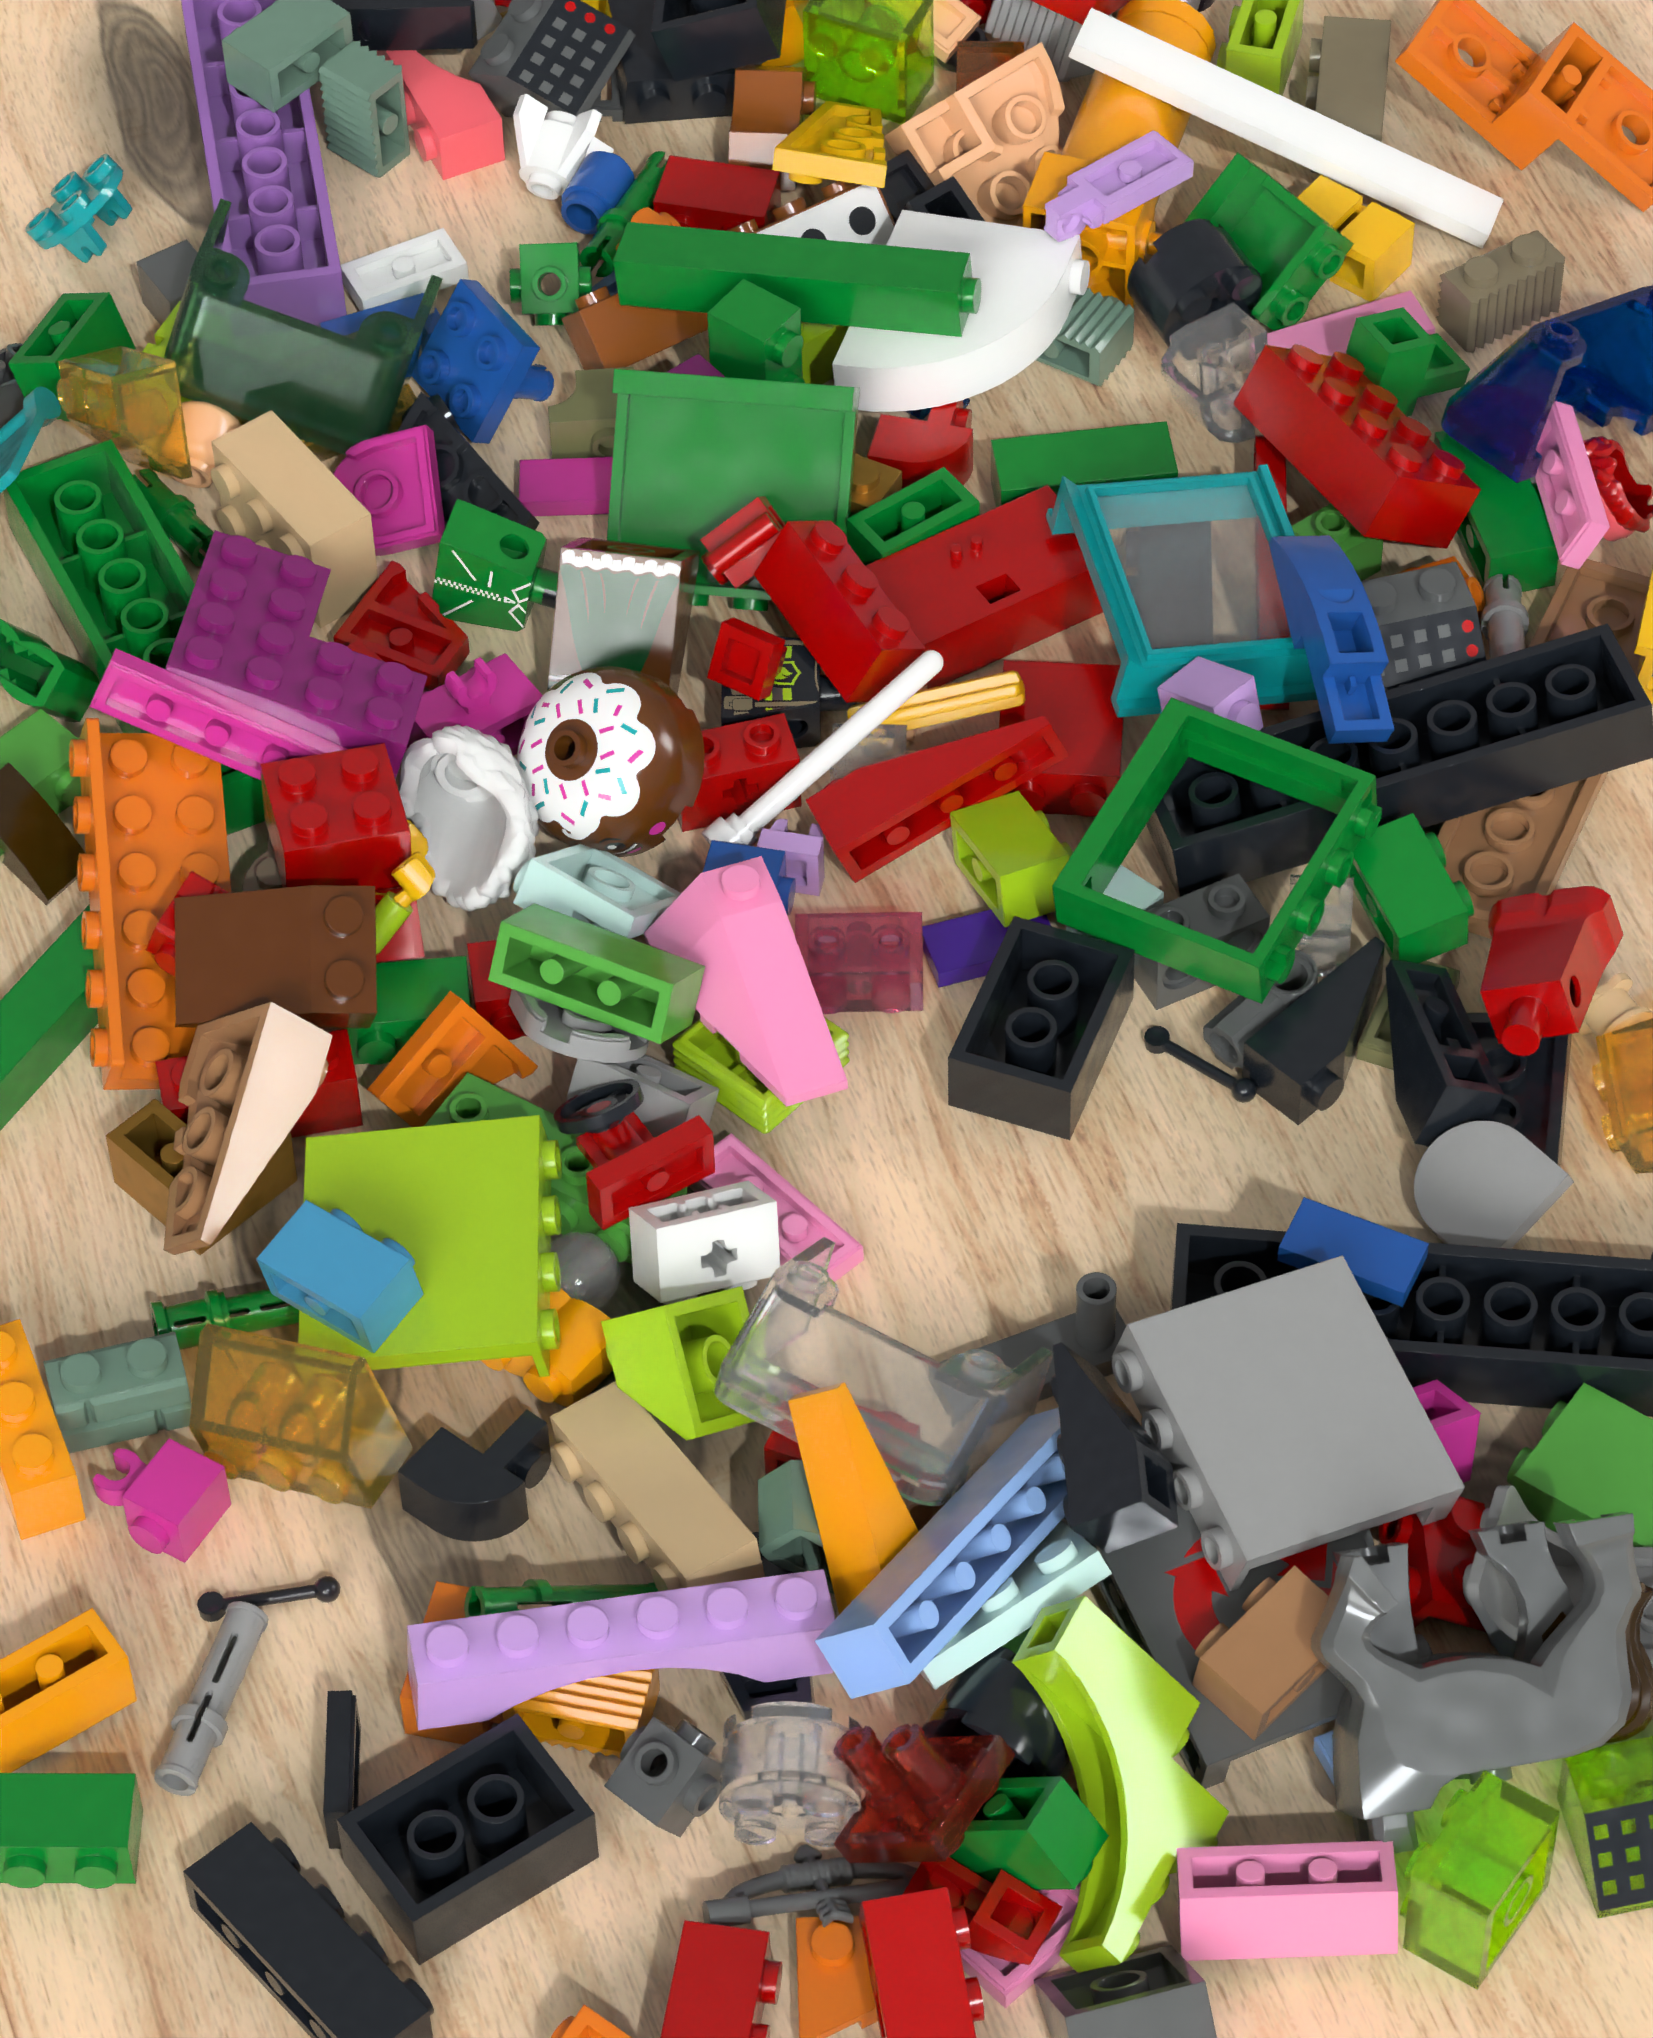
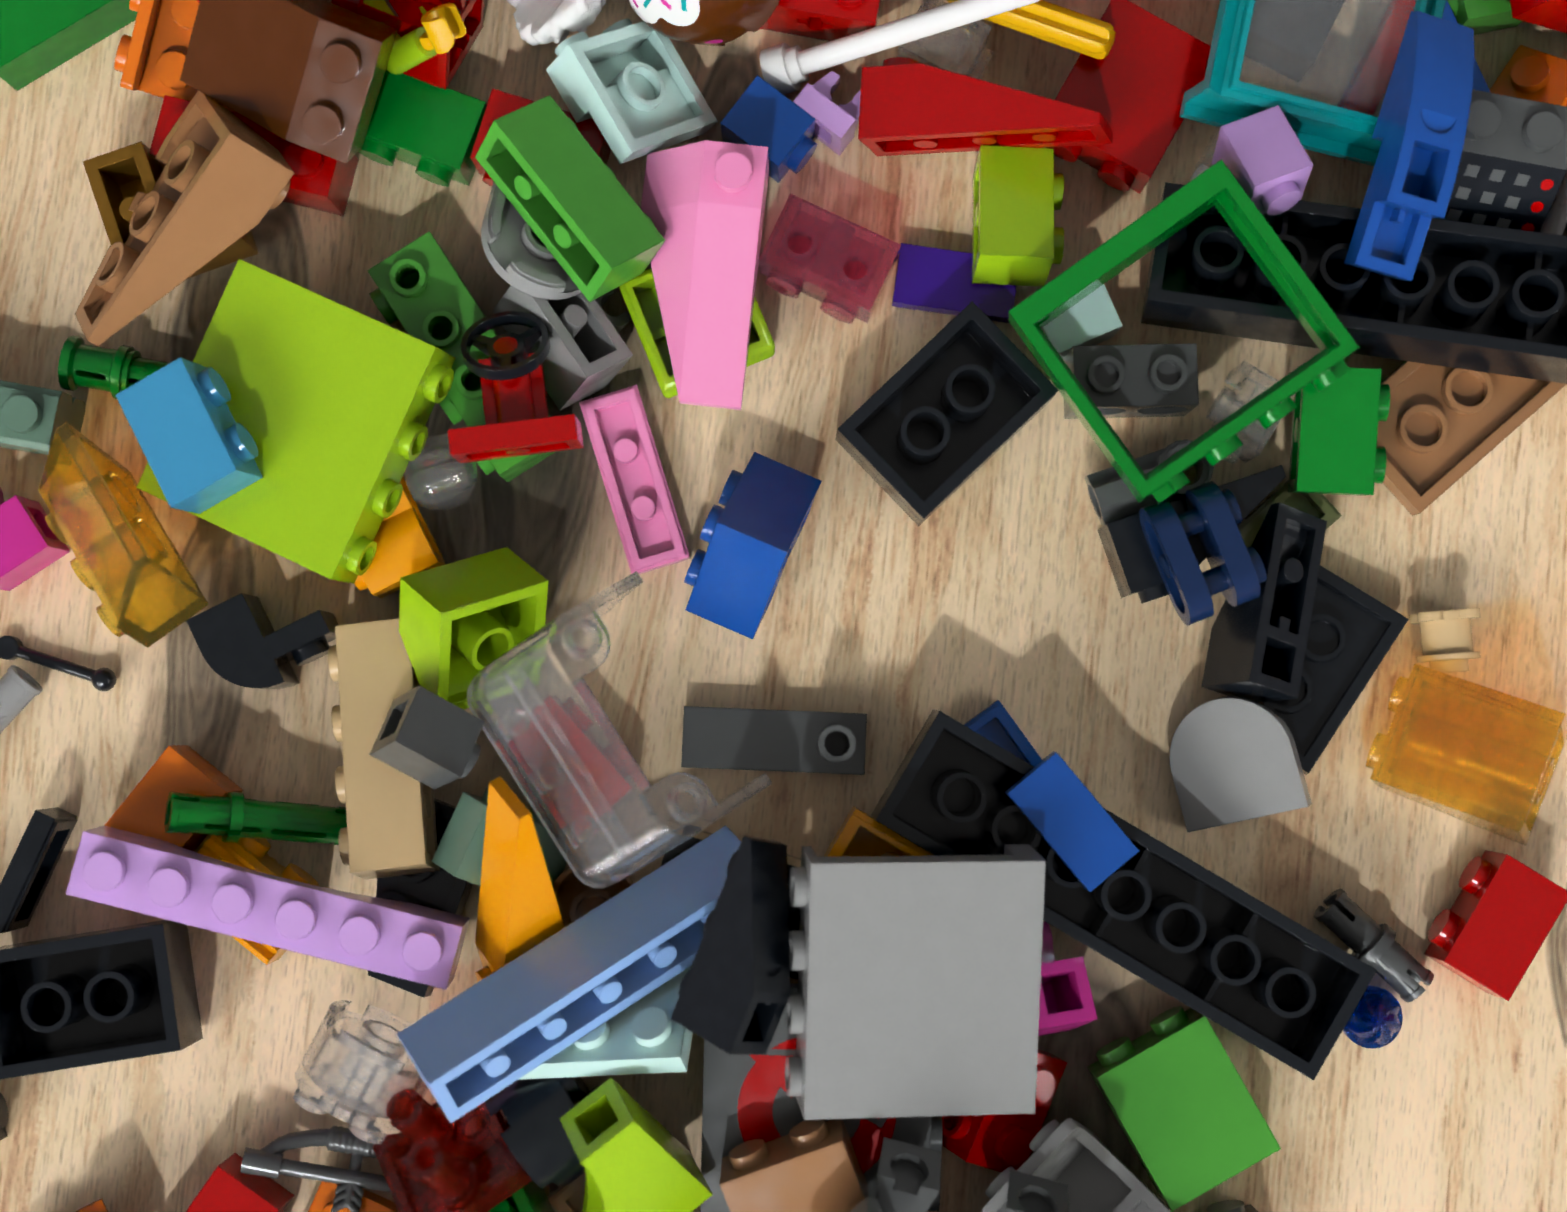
camera: 25 degrees right, 35 degrees up
orange wing [367,991,539,1127] -> none
dark grey brick [604,1717,729,1837] -> none
white brick [629,1181,781,1304] -> none
black hinge [1144,1026,1257,1103] -> none
red piece [1480,886,1624,1056] -> none
none -> dark grey brick [369,685,484,790]
none -> blue brick [684,452,822,639]
none -> dark blue brick [1139,481,1267,625]

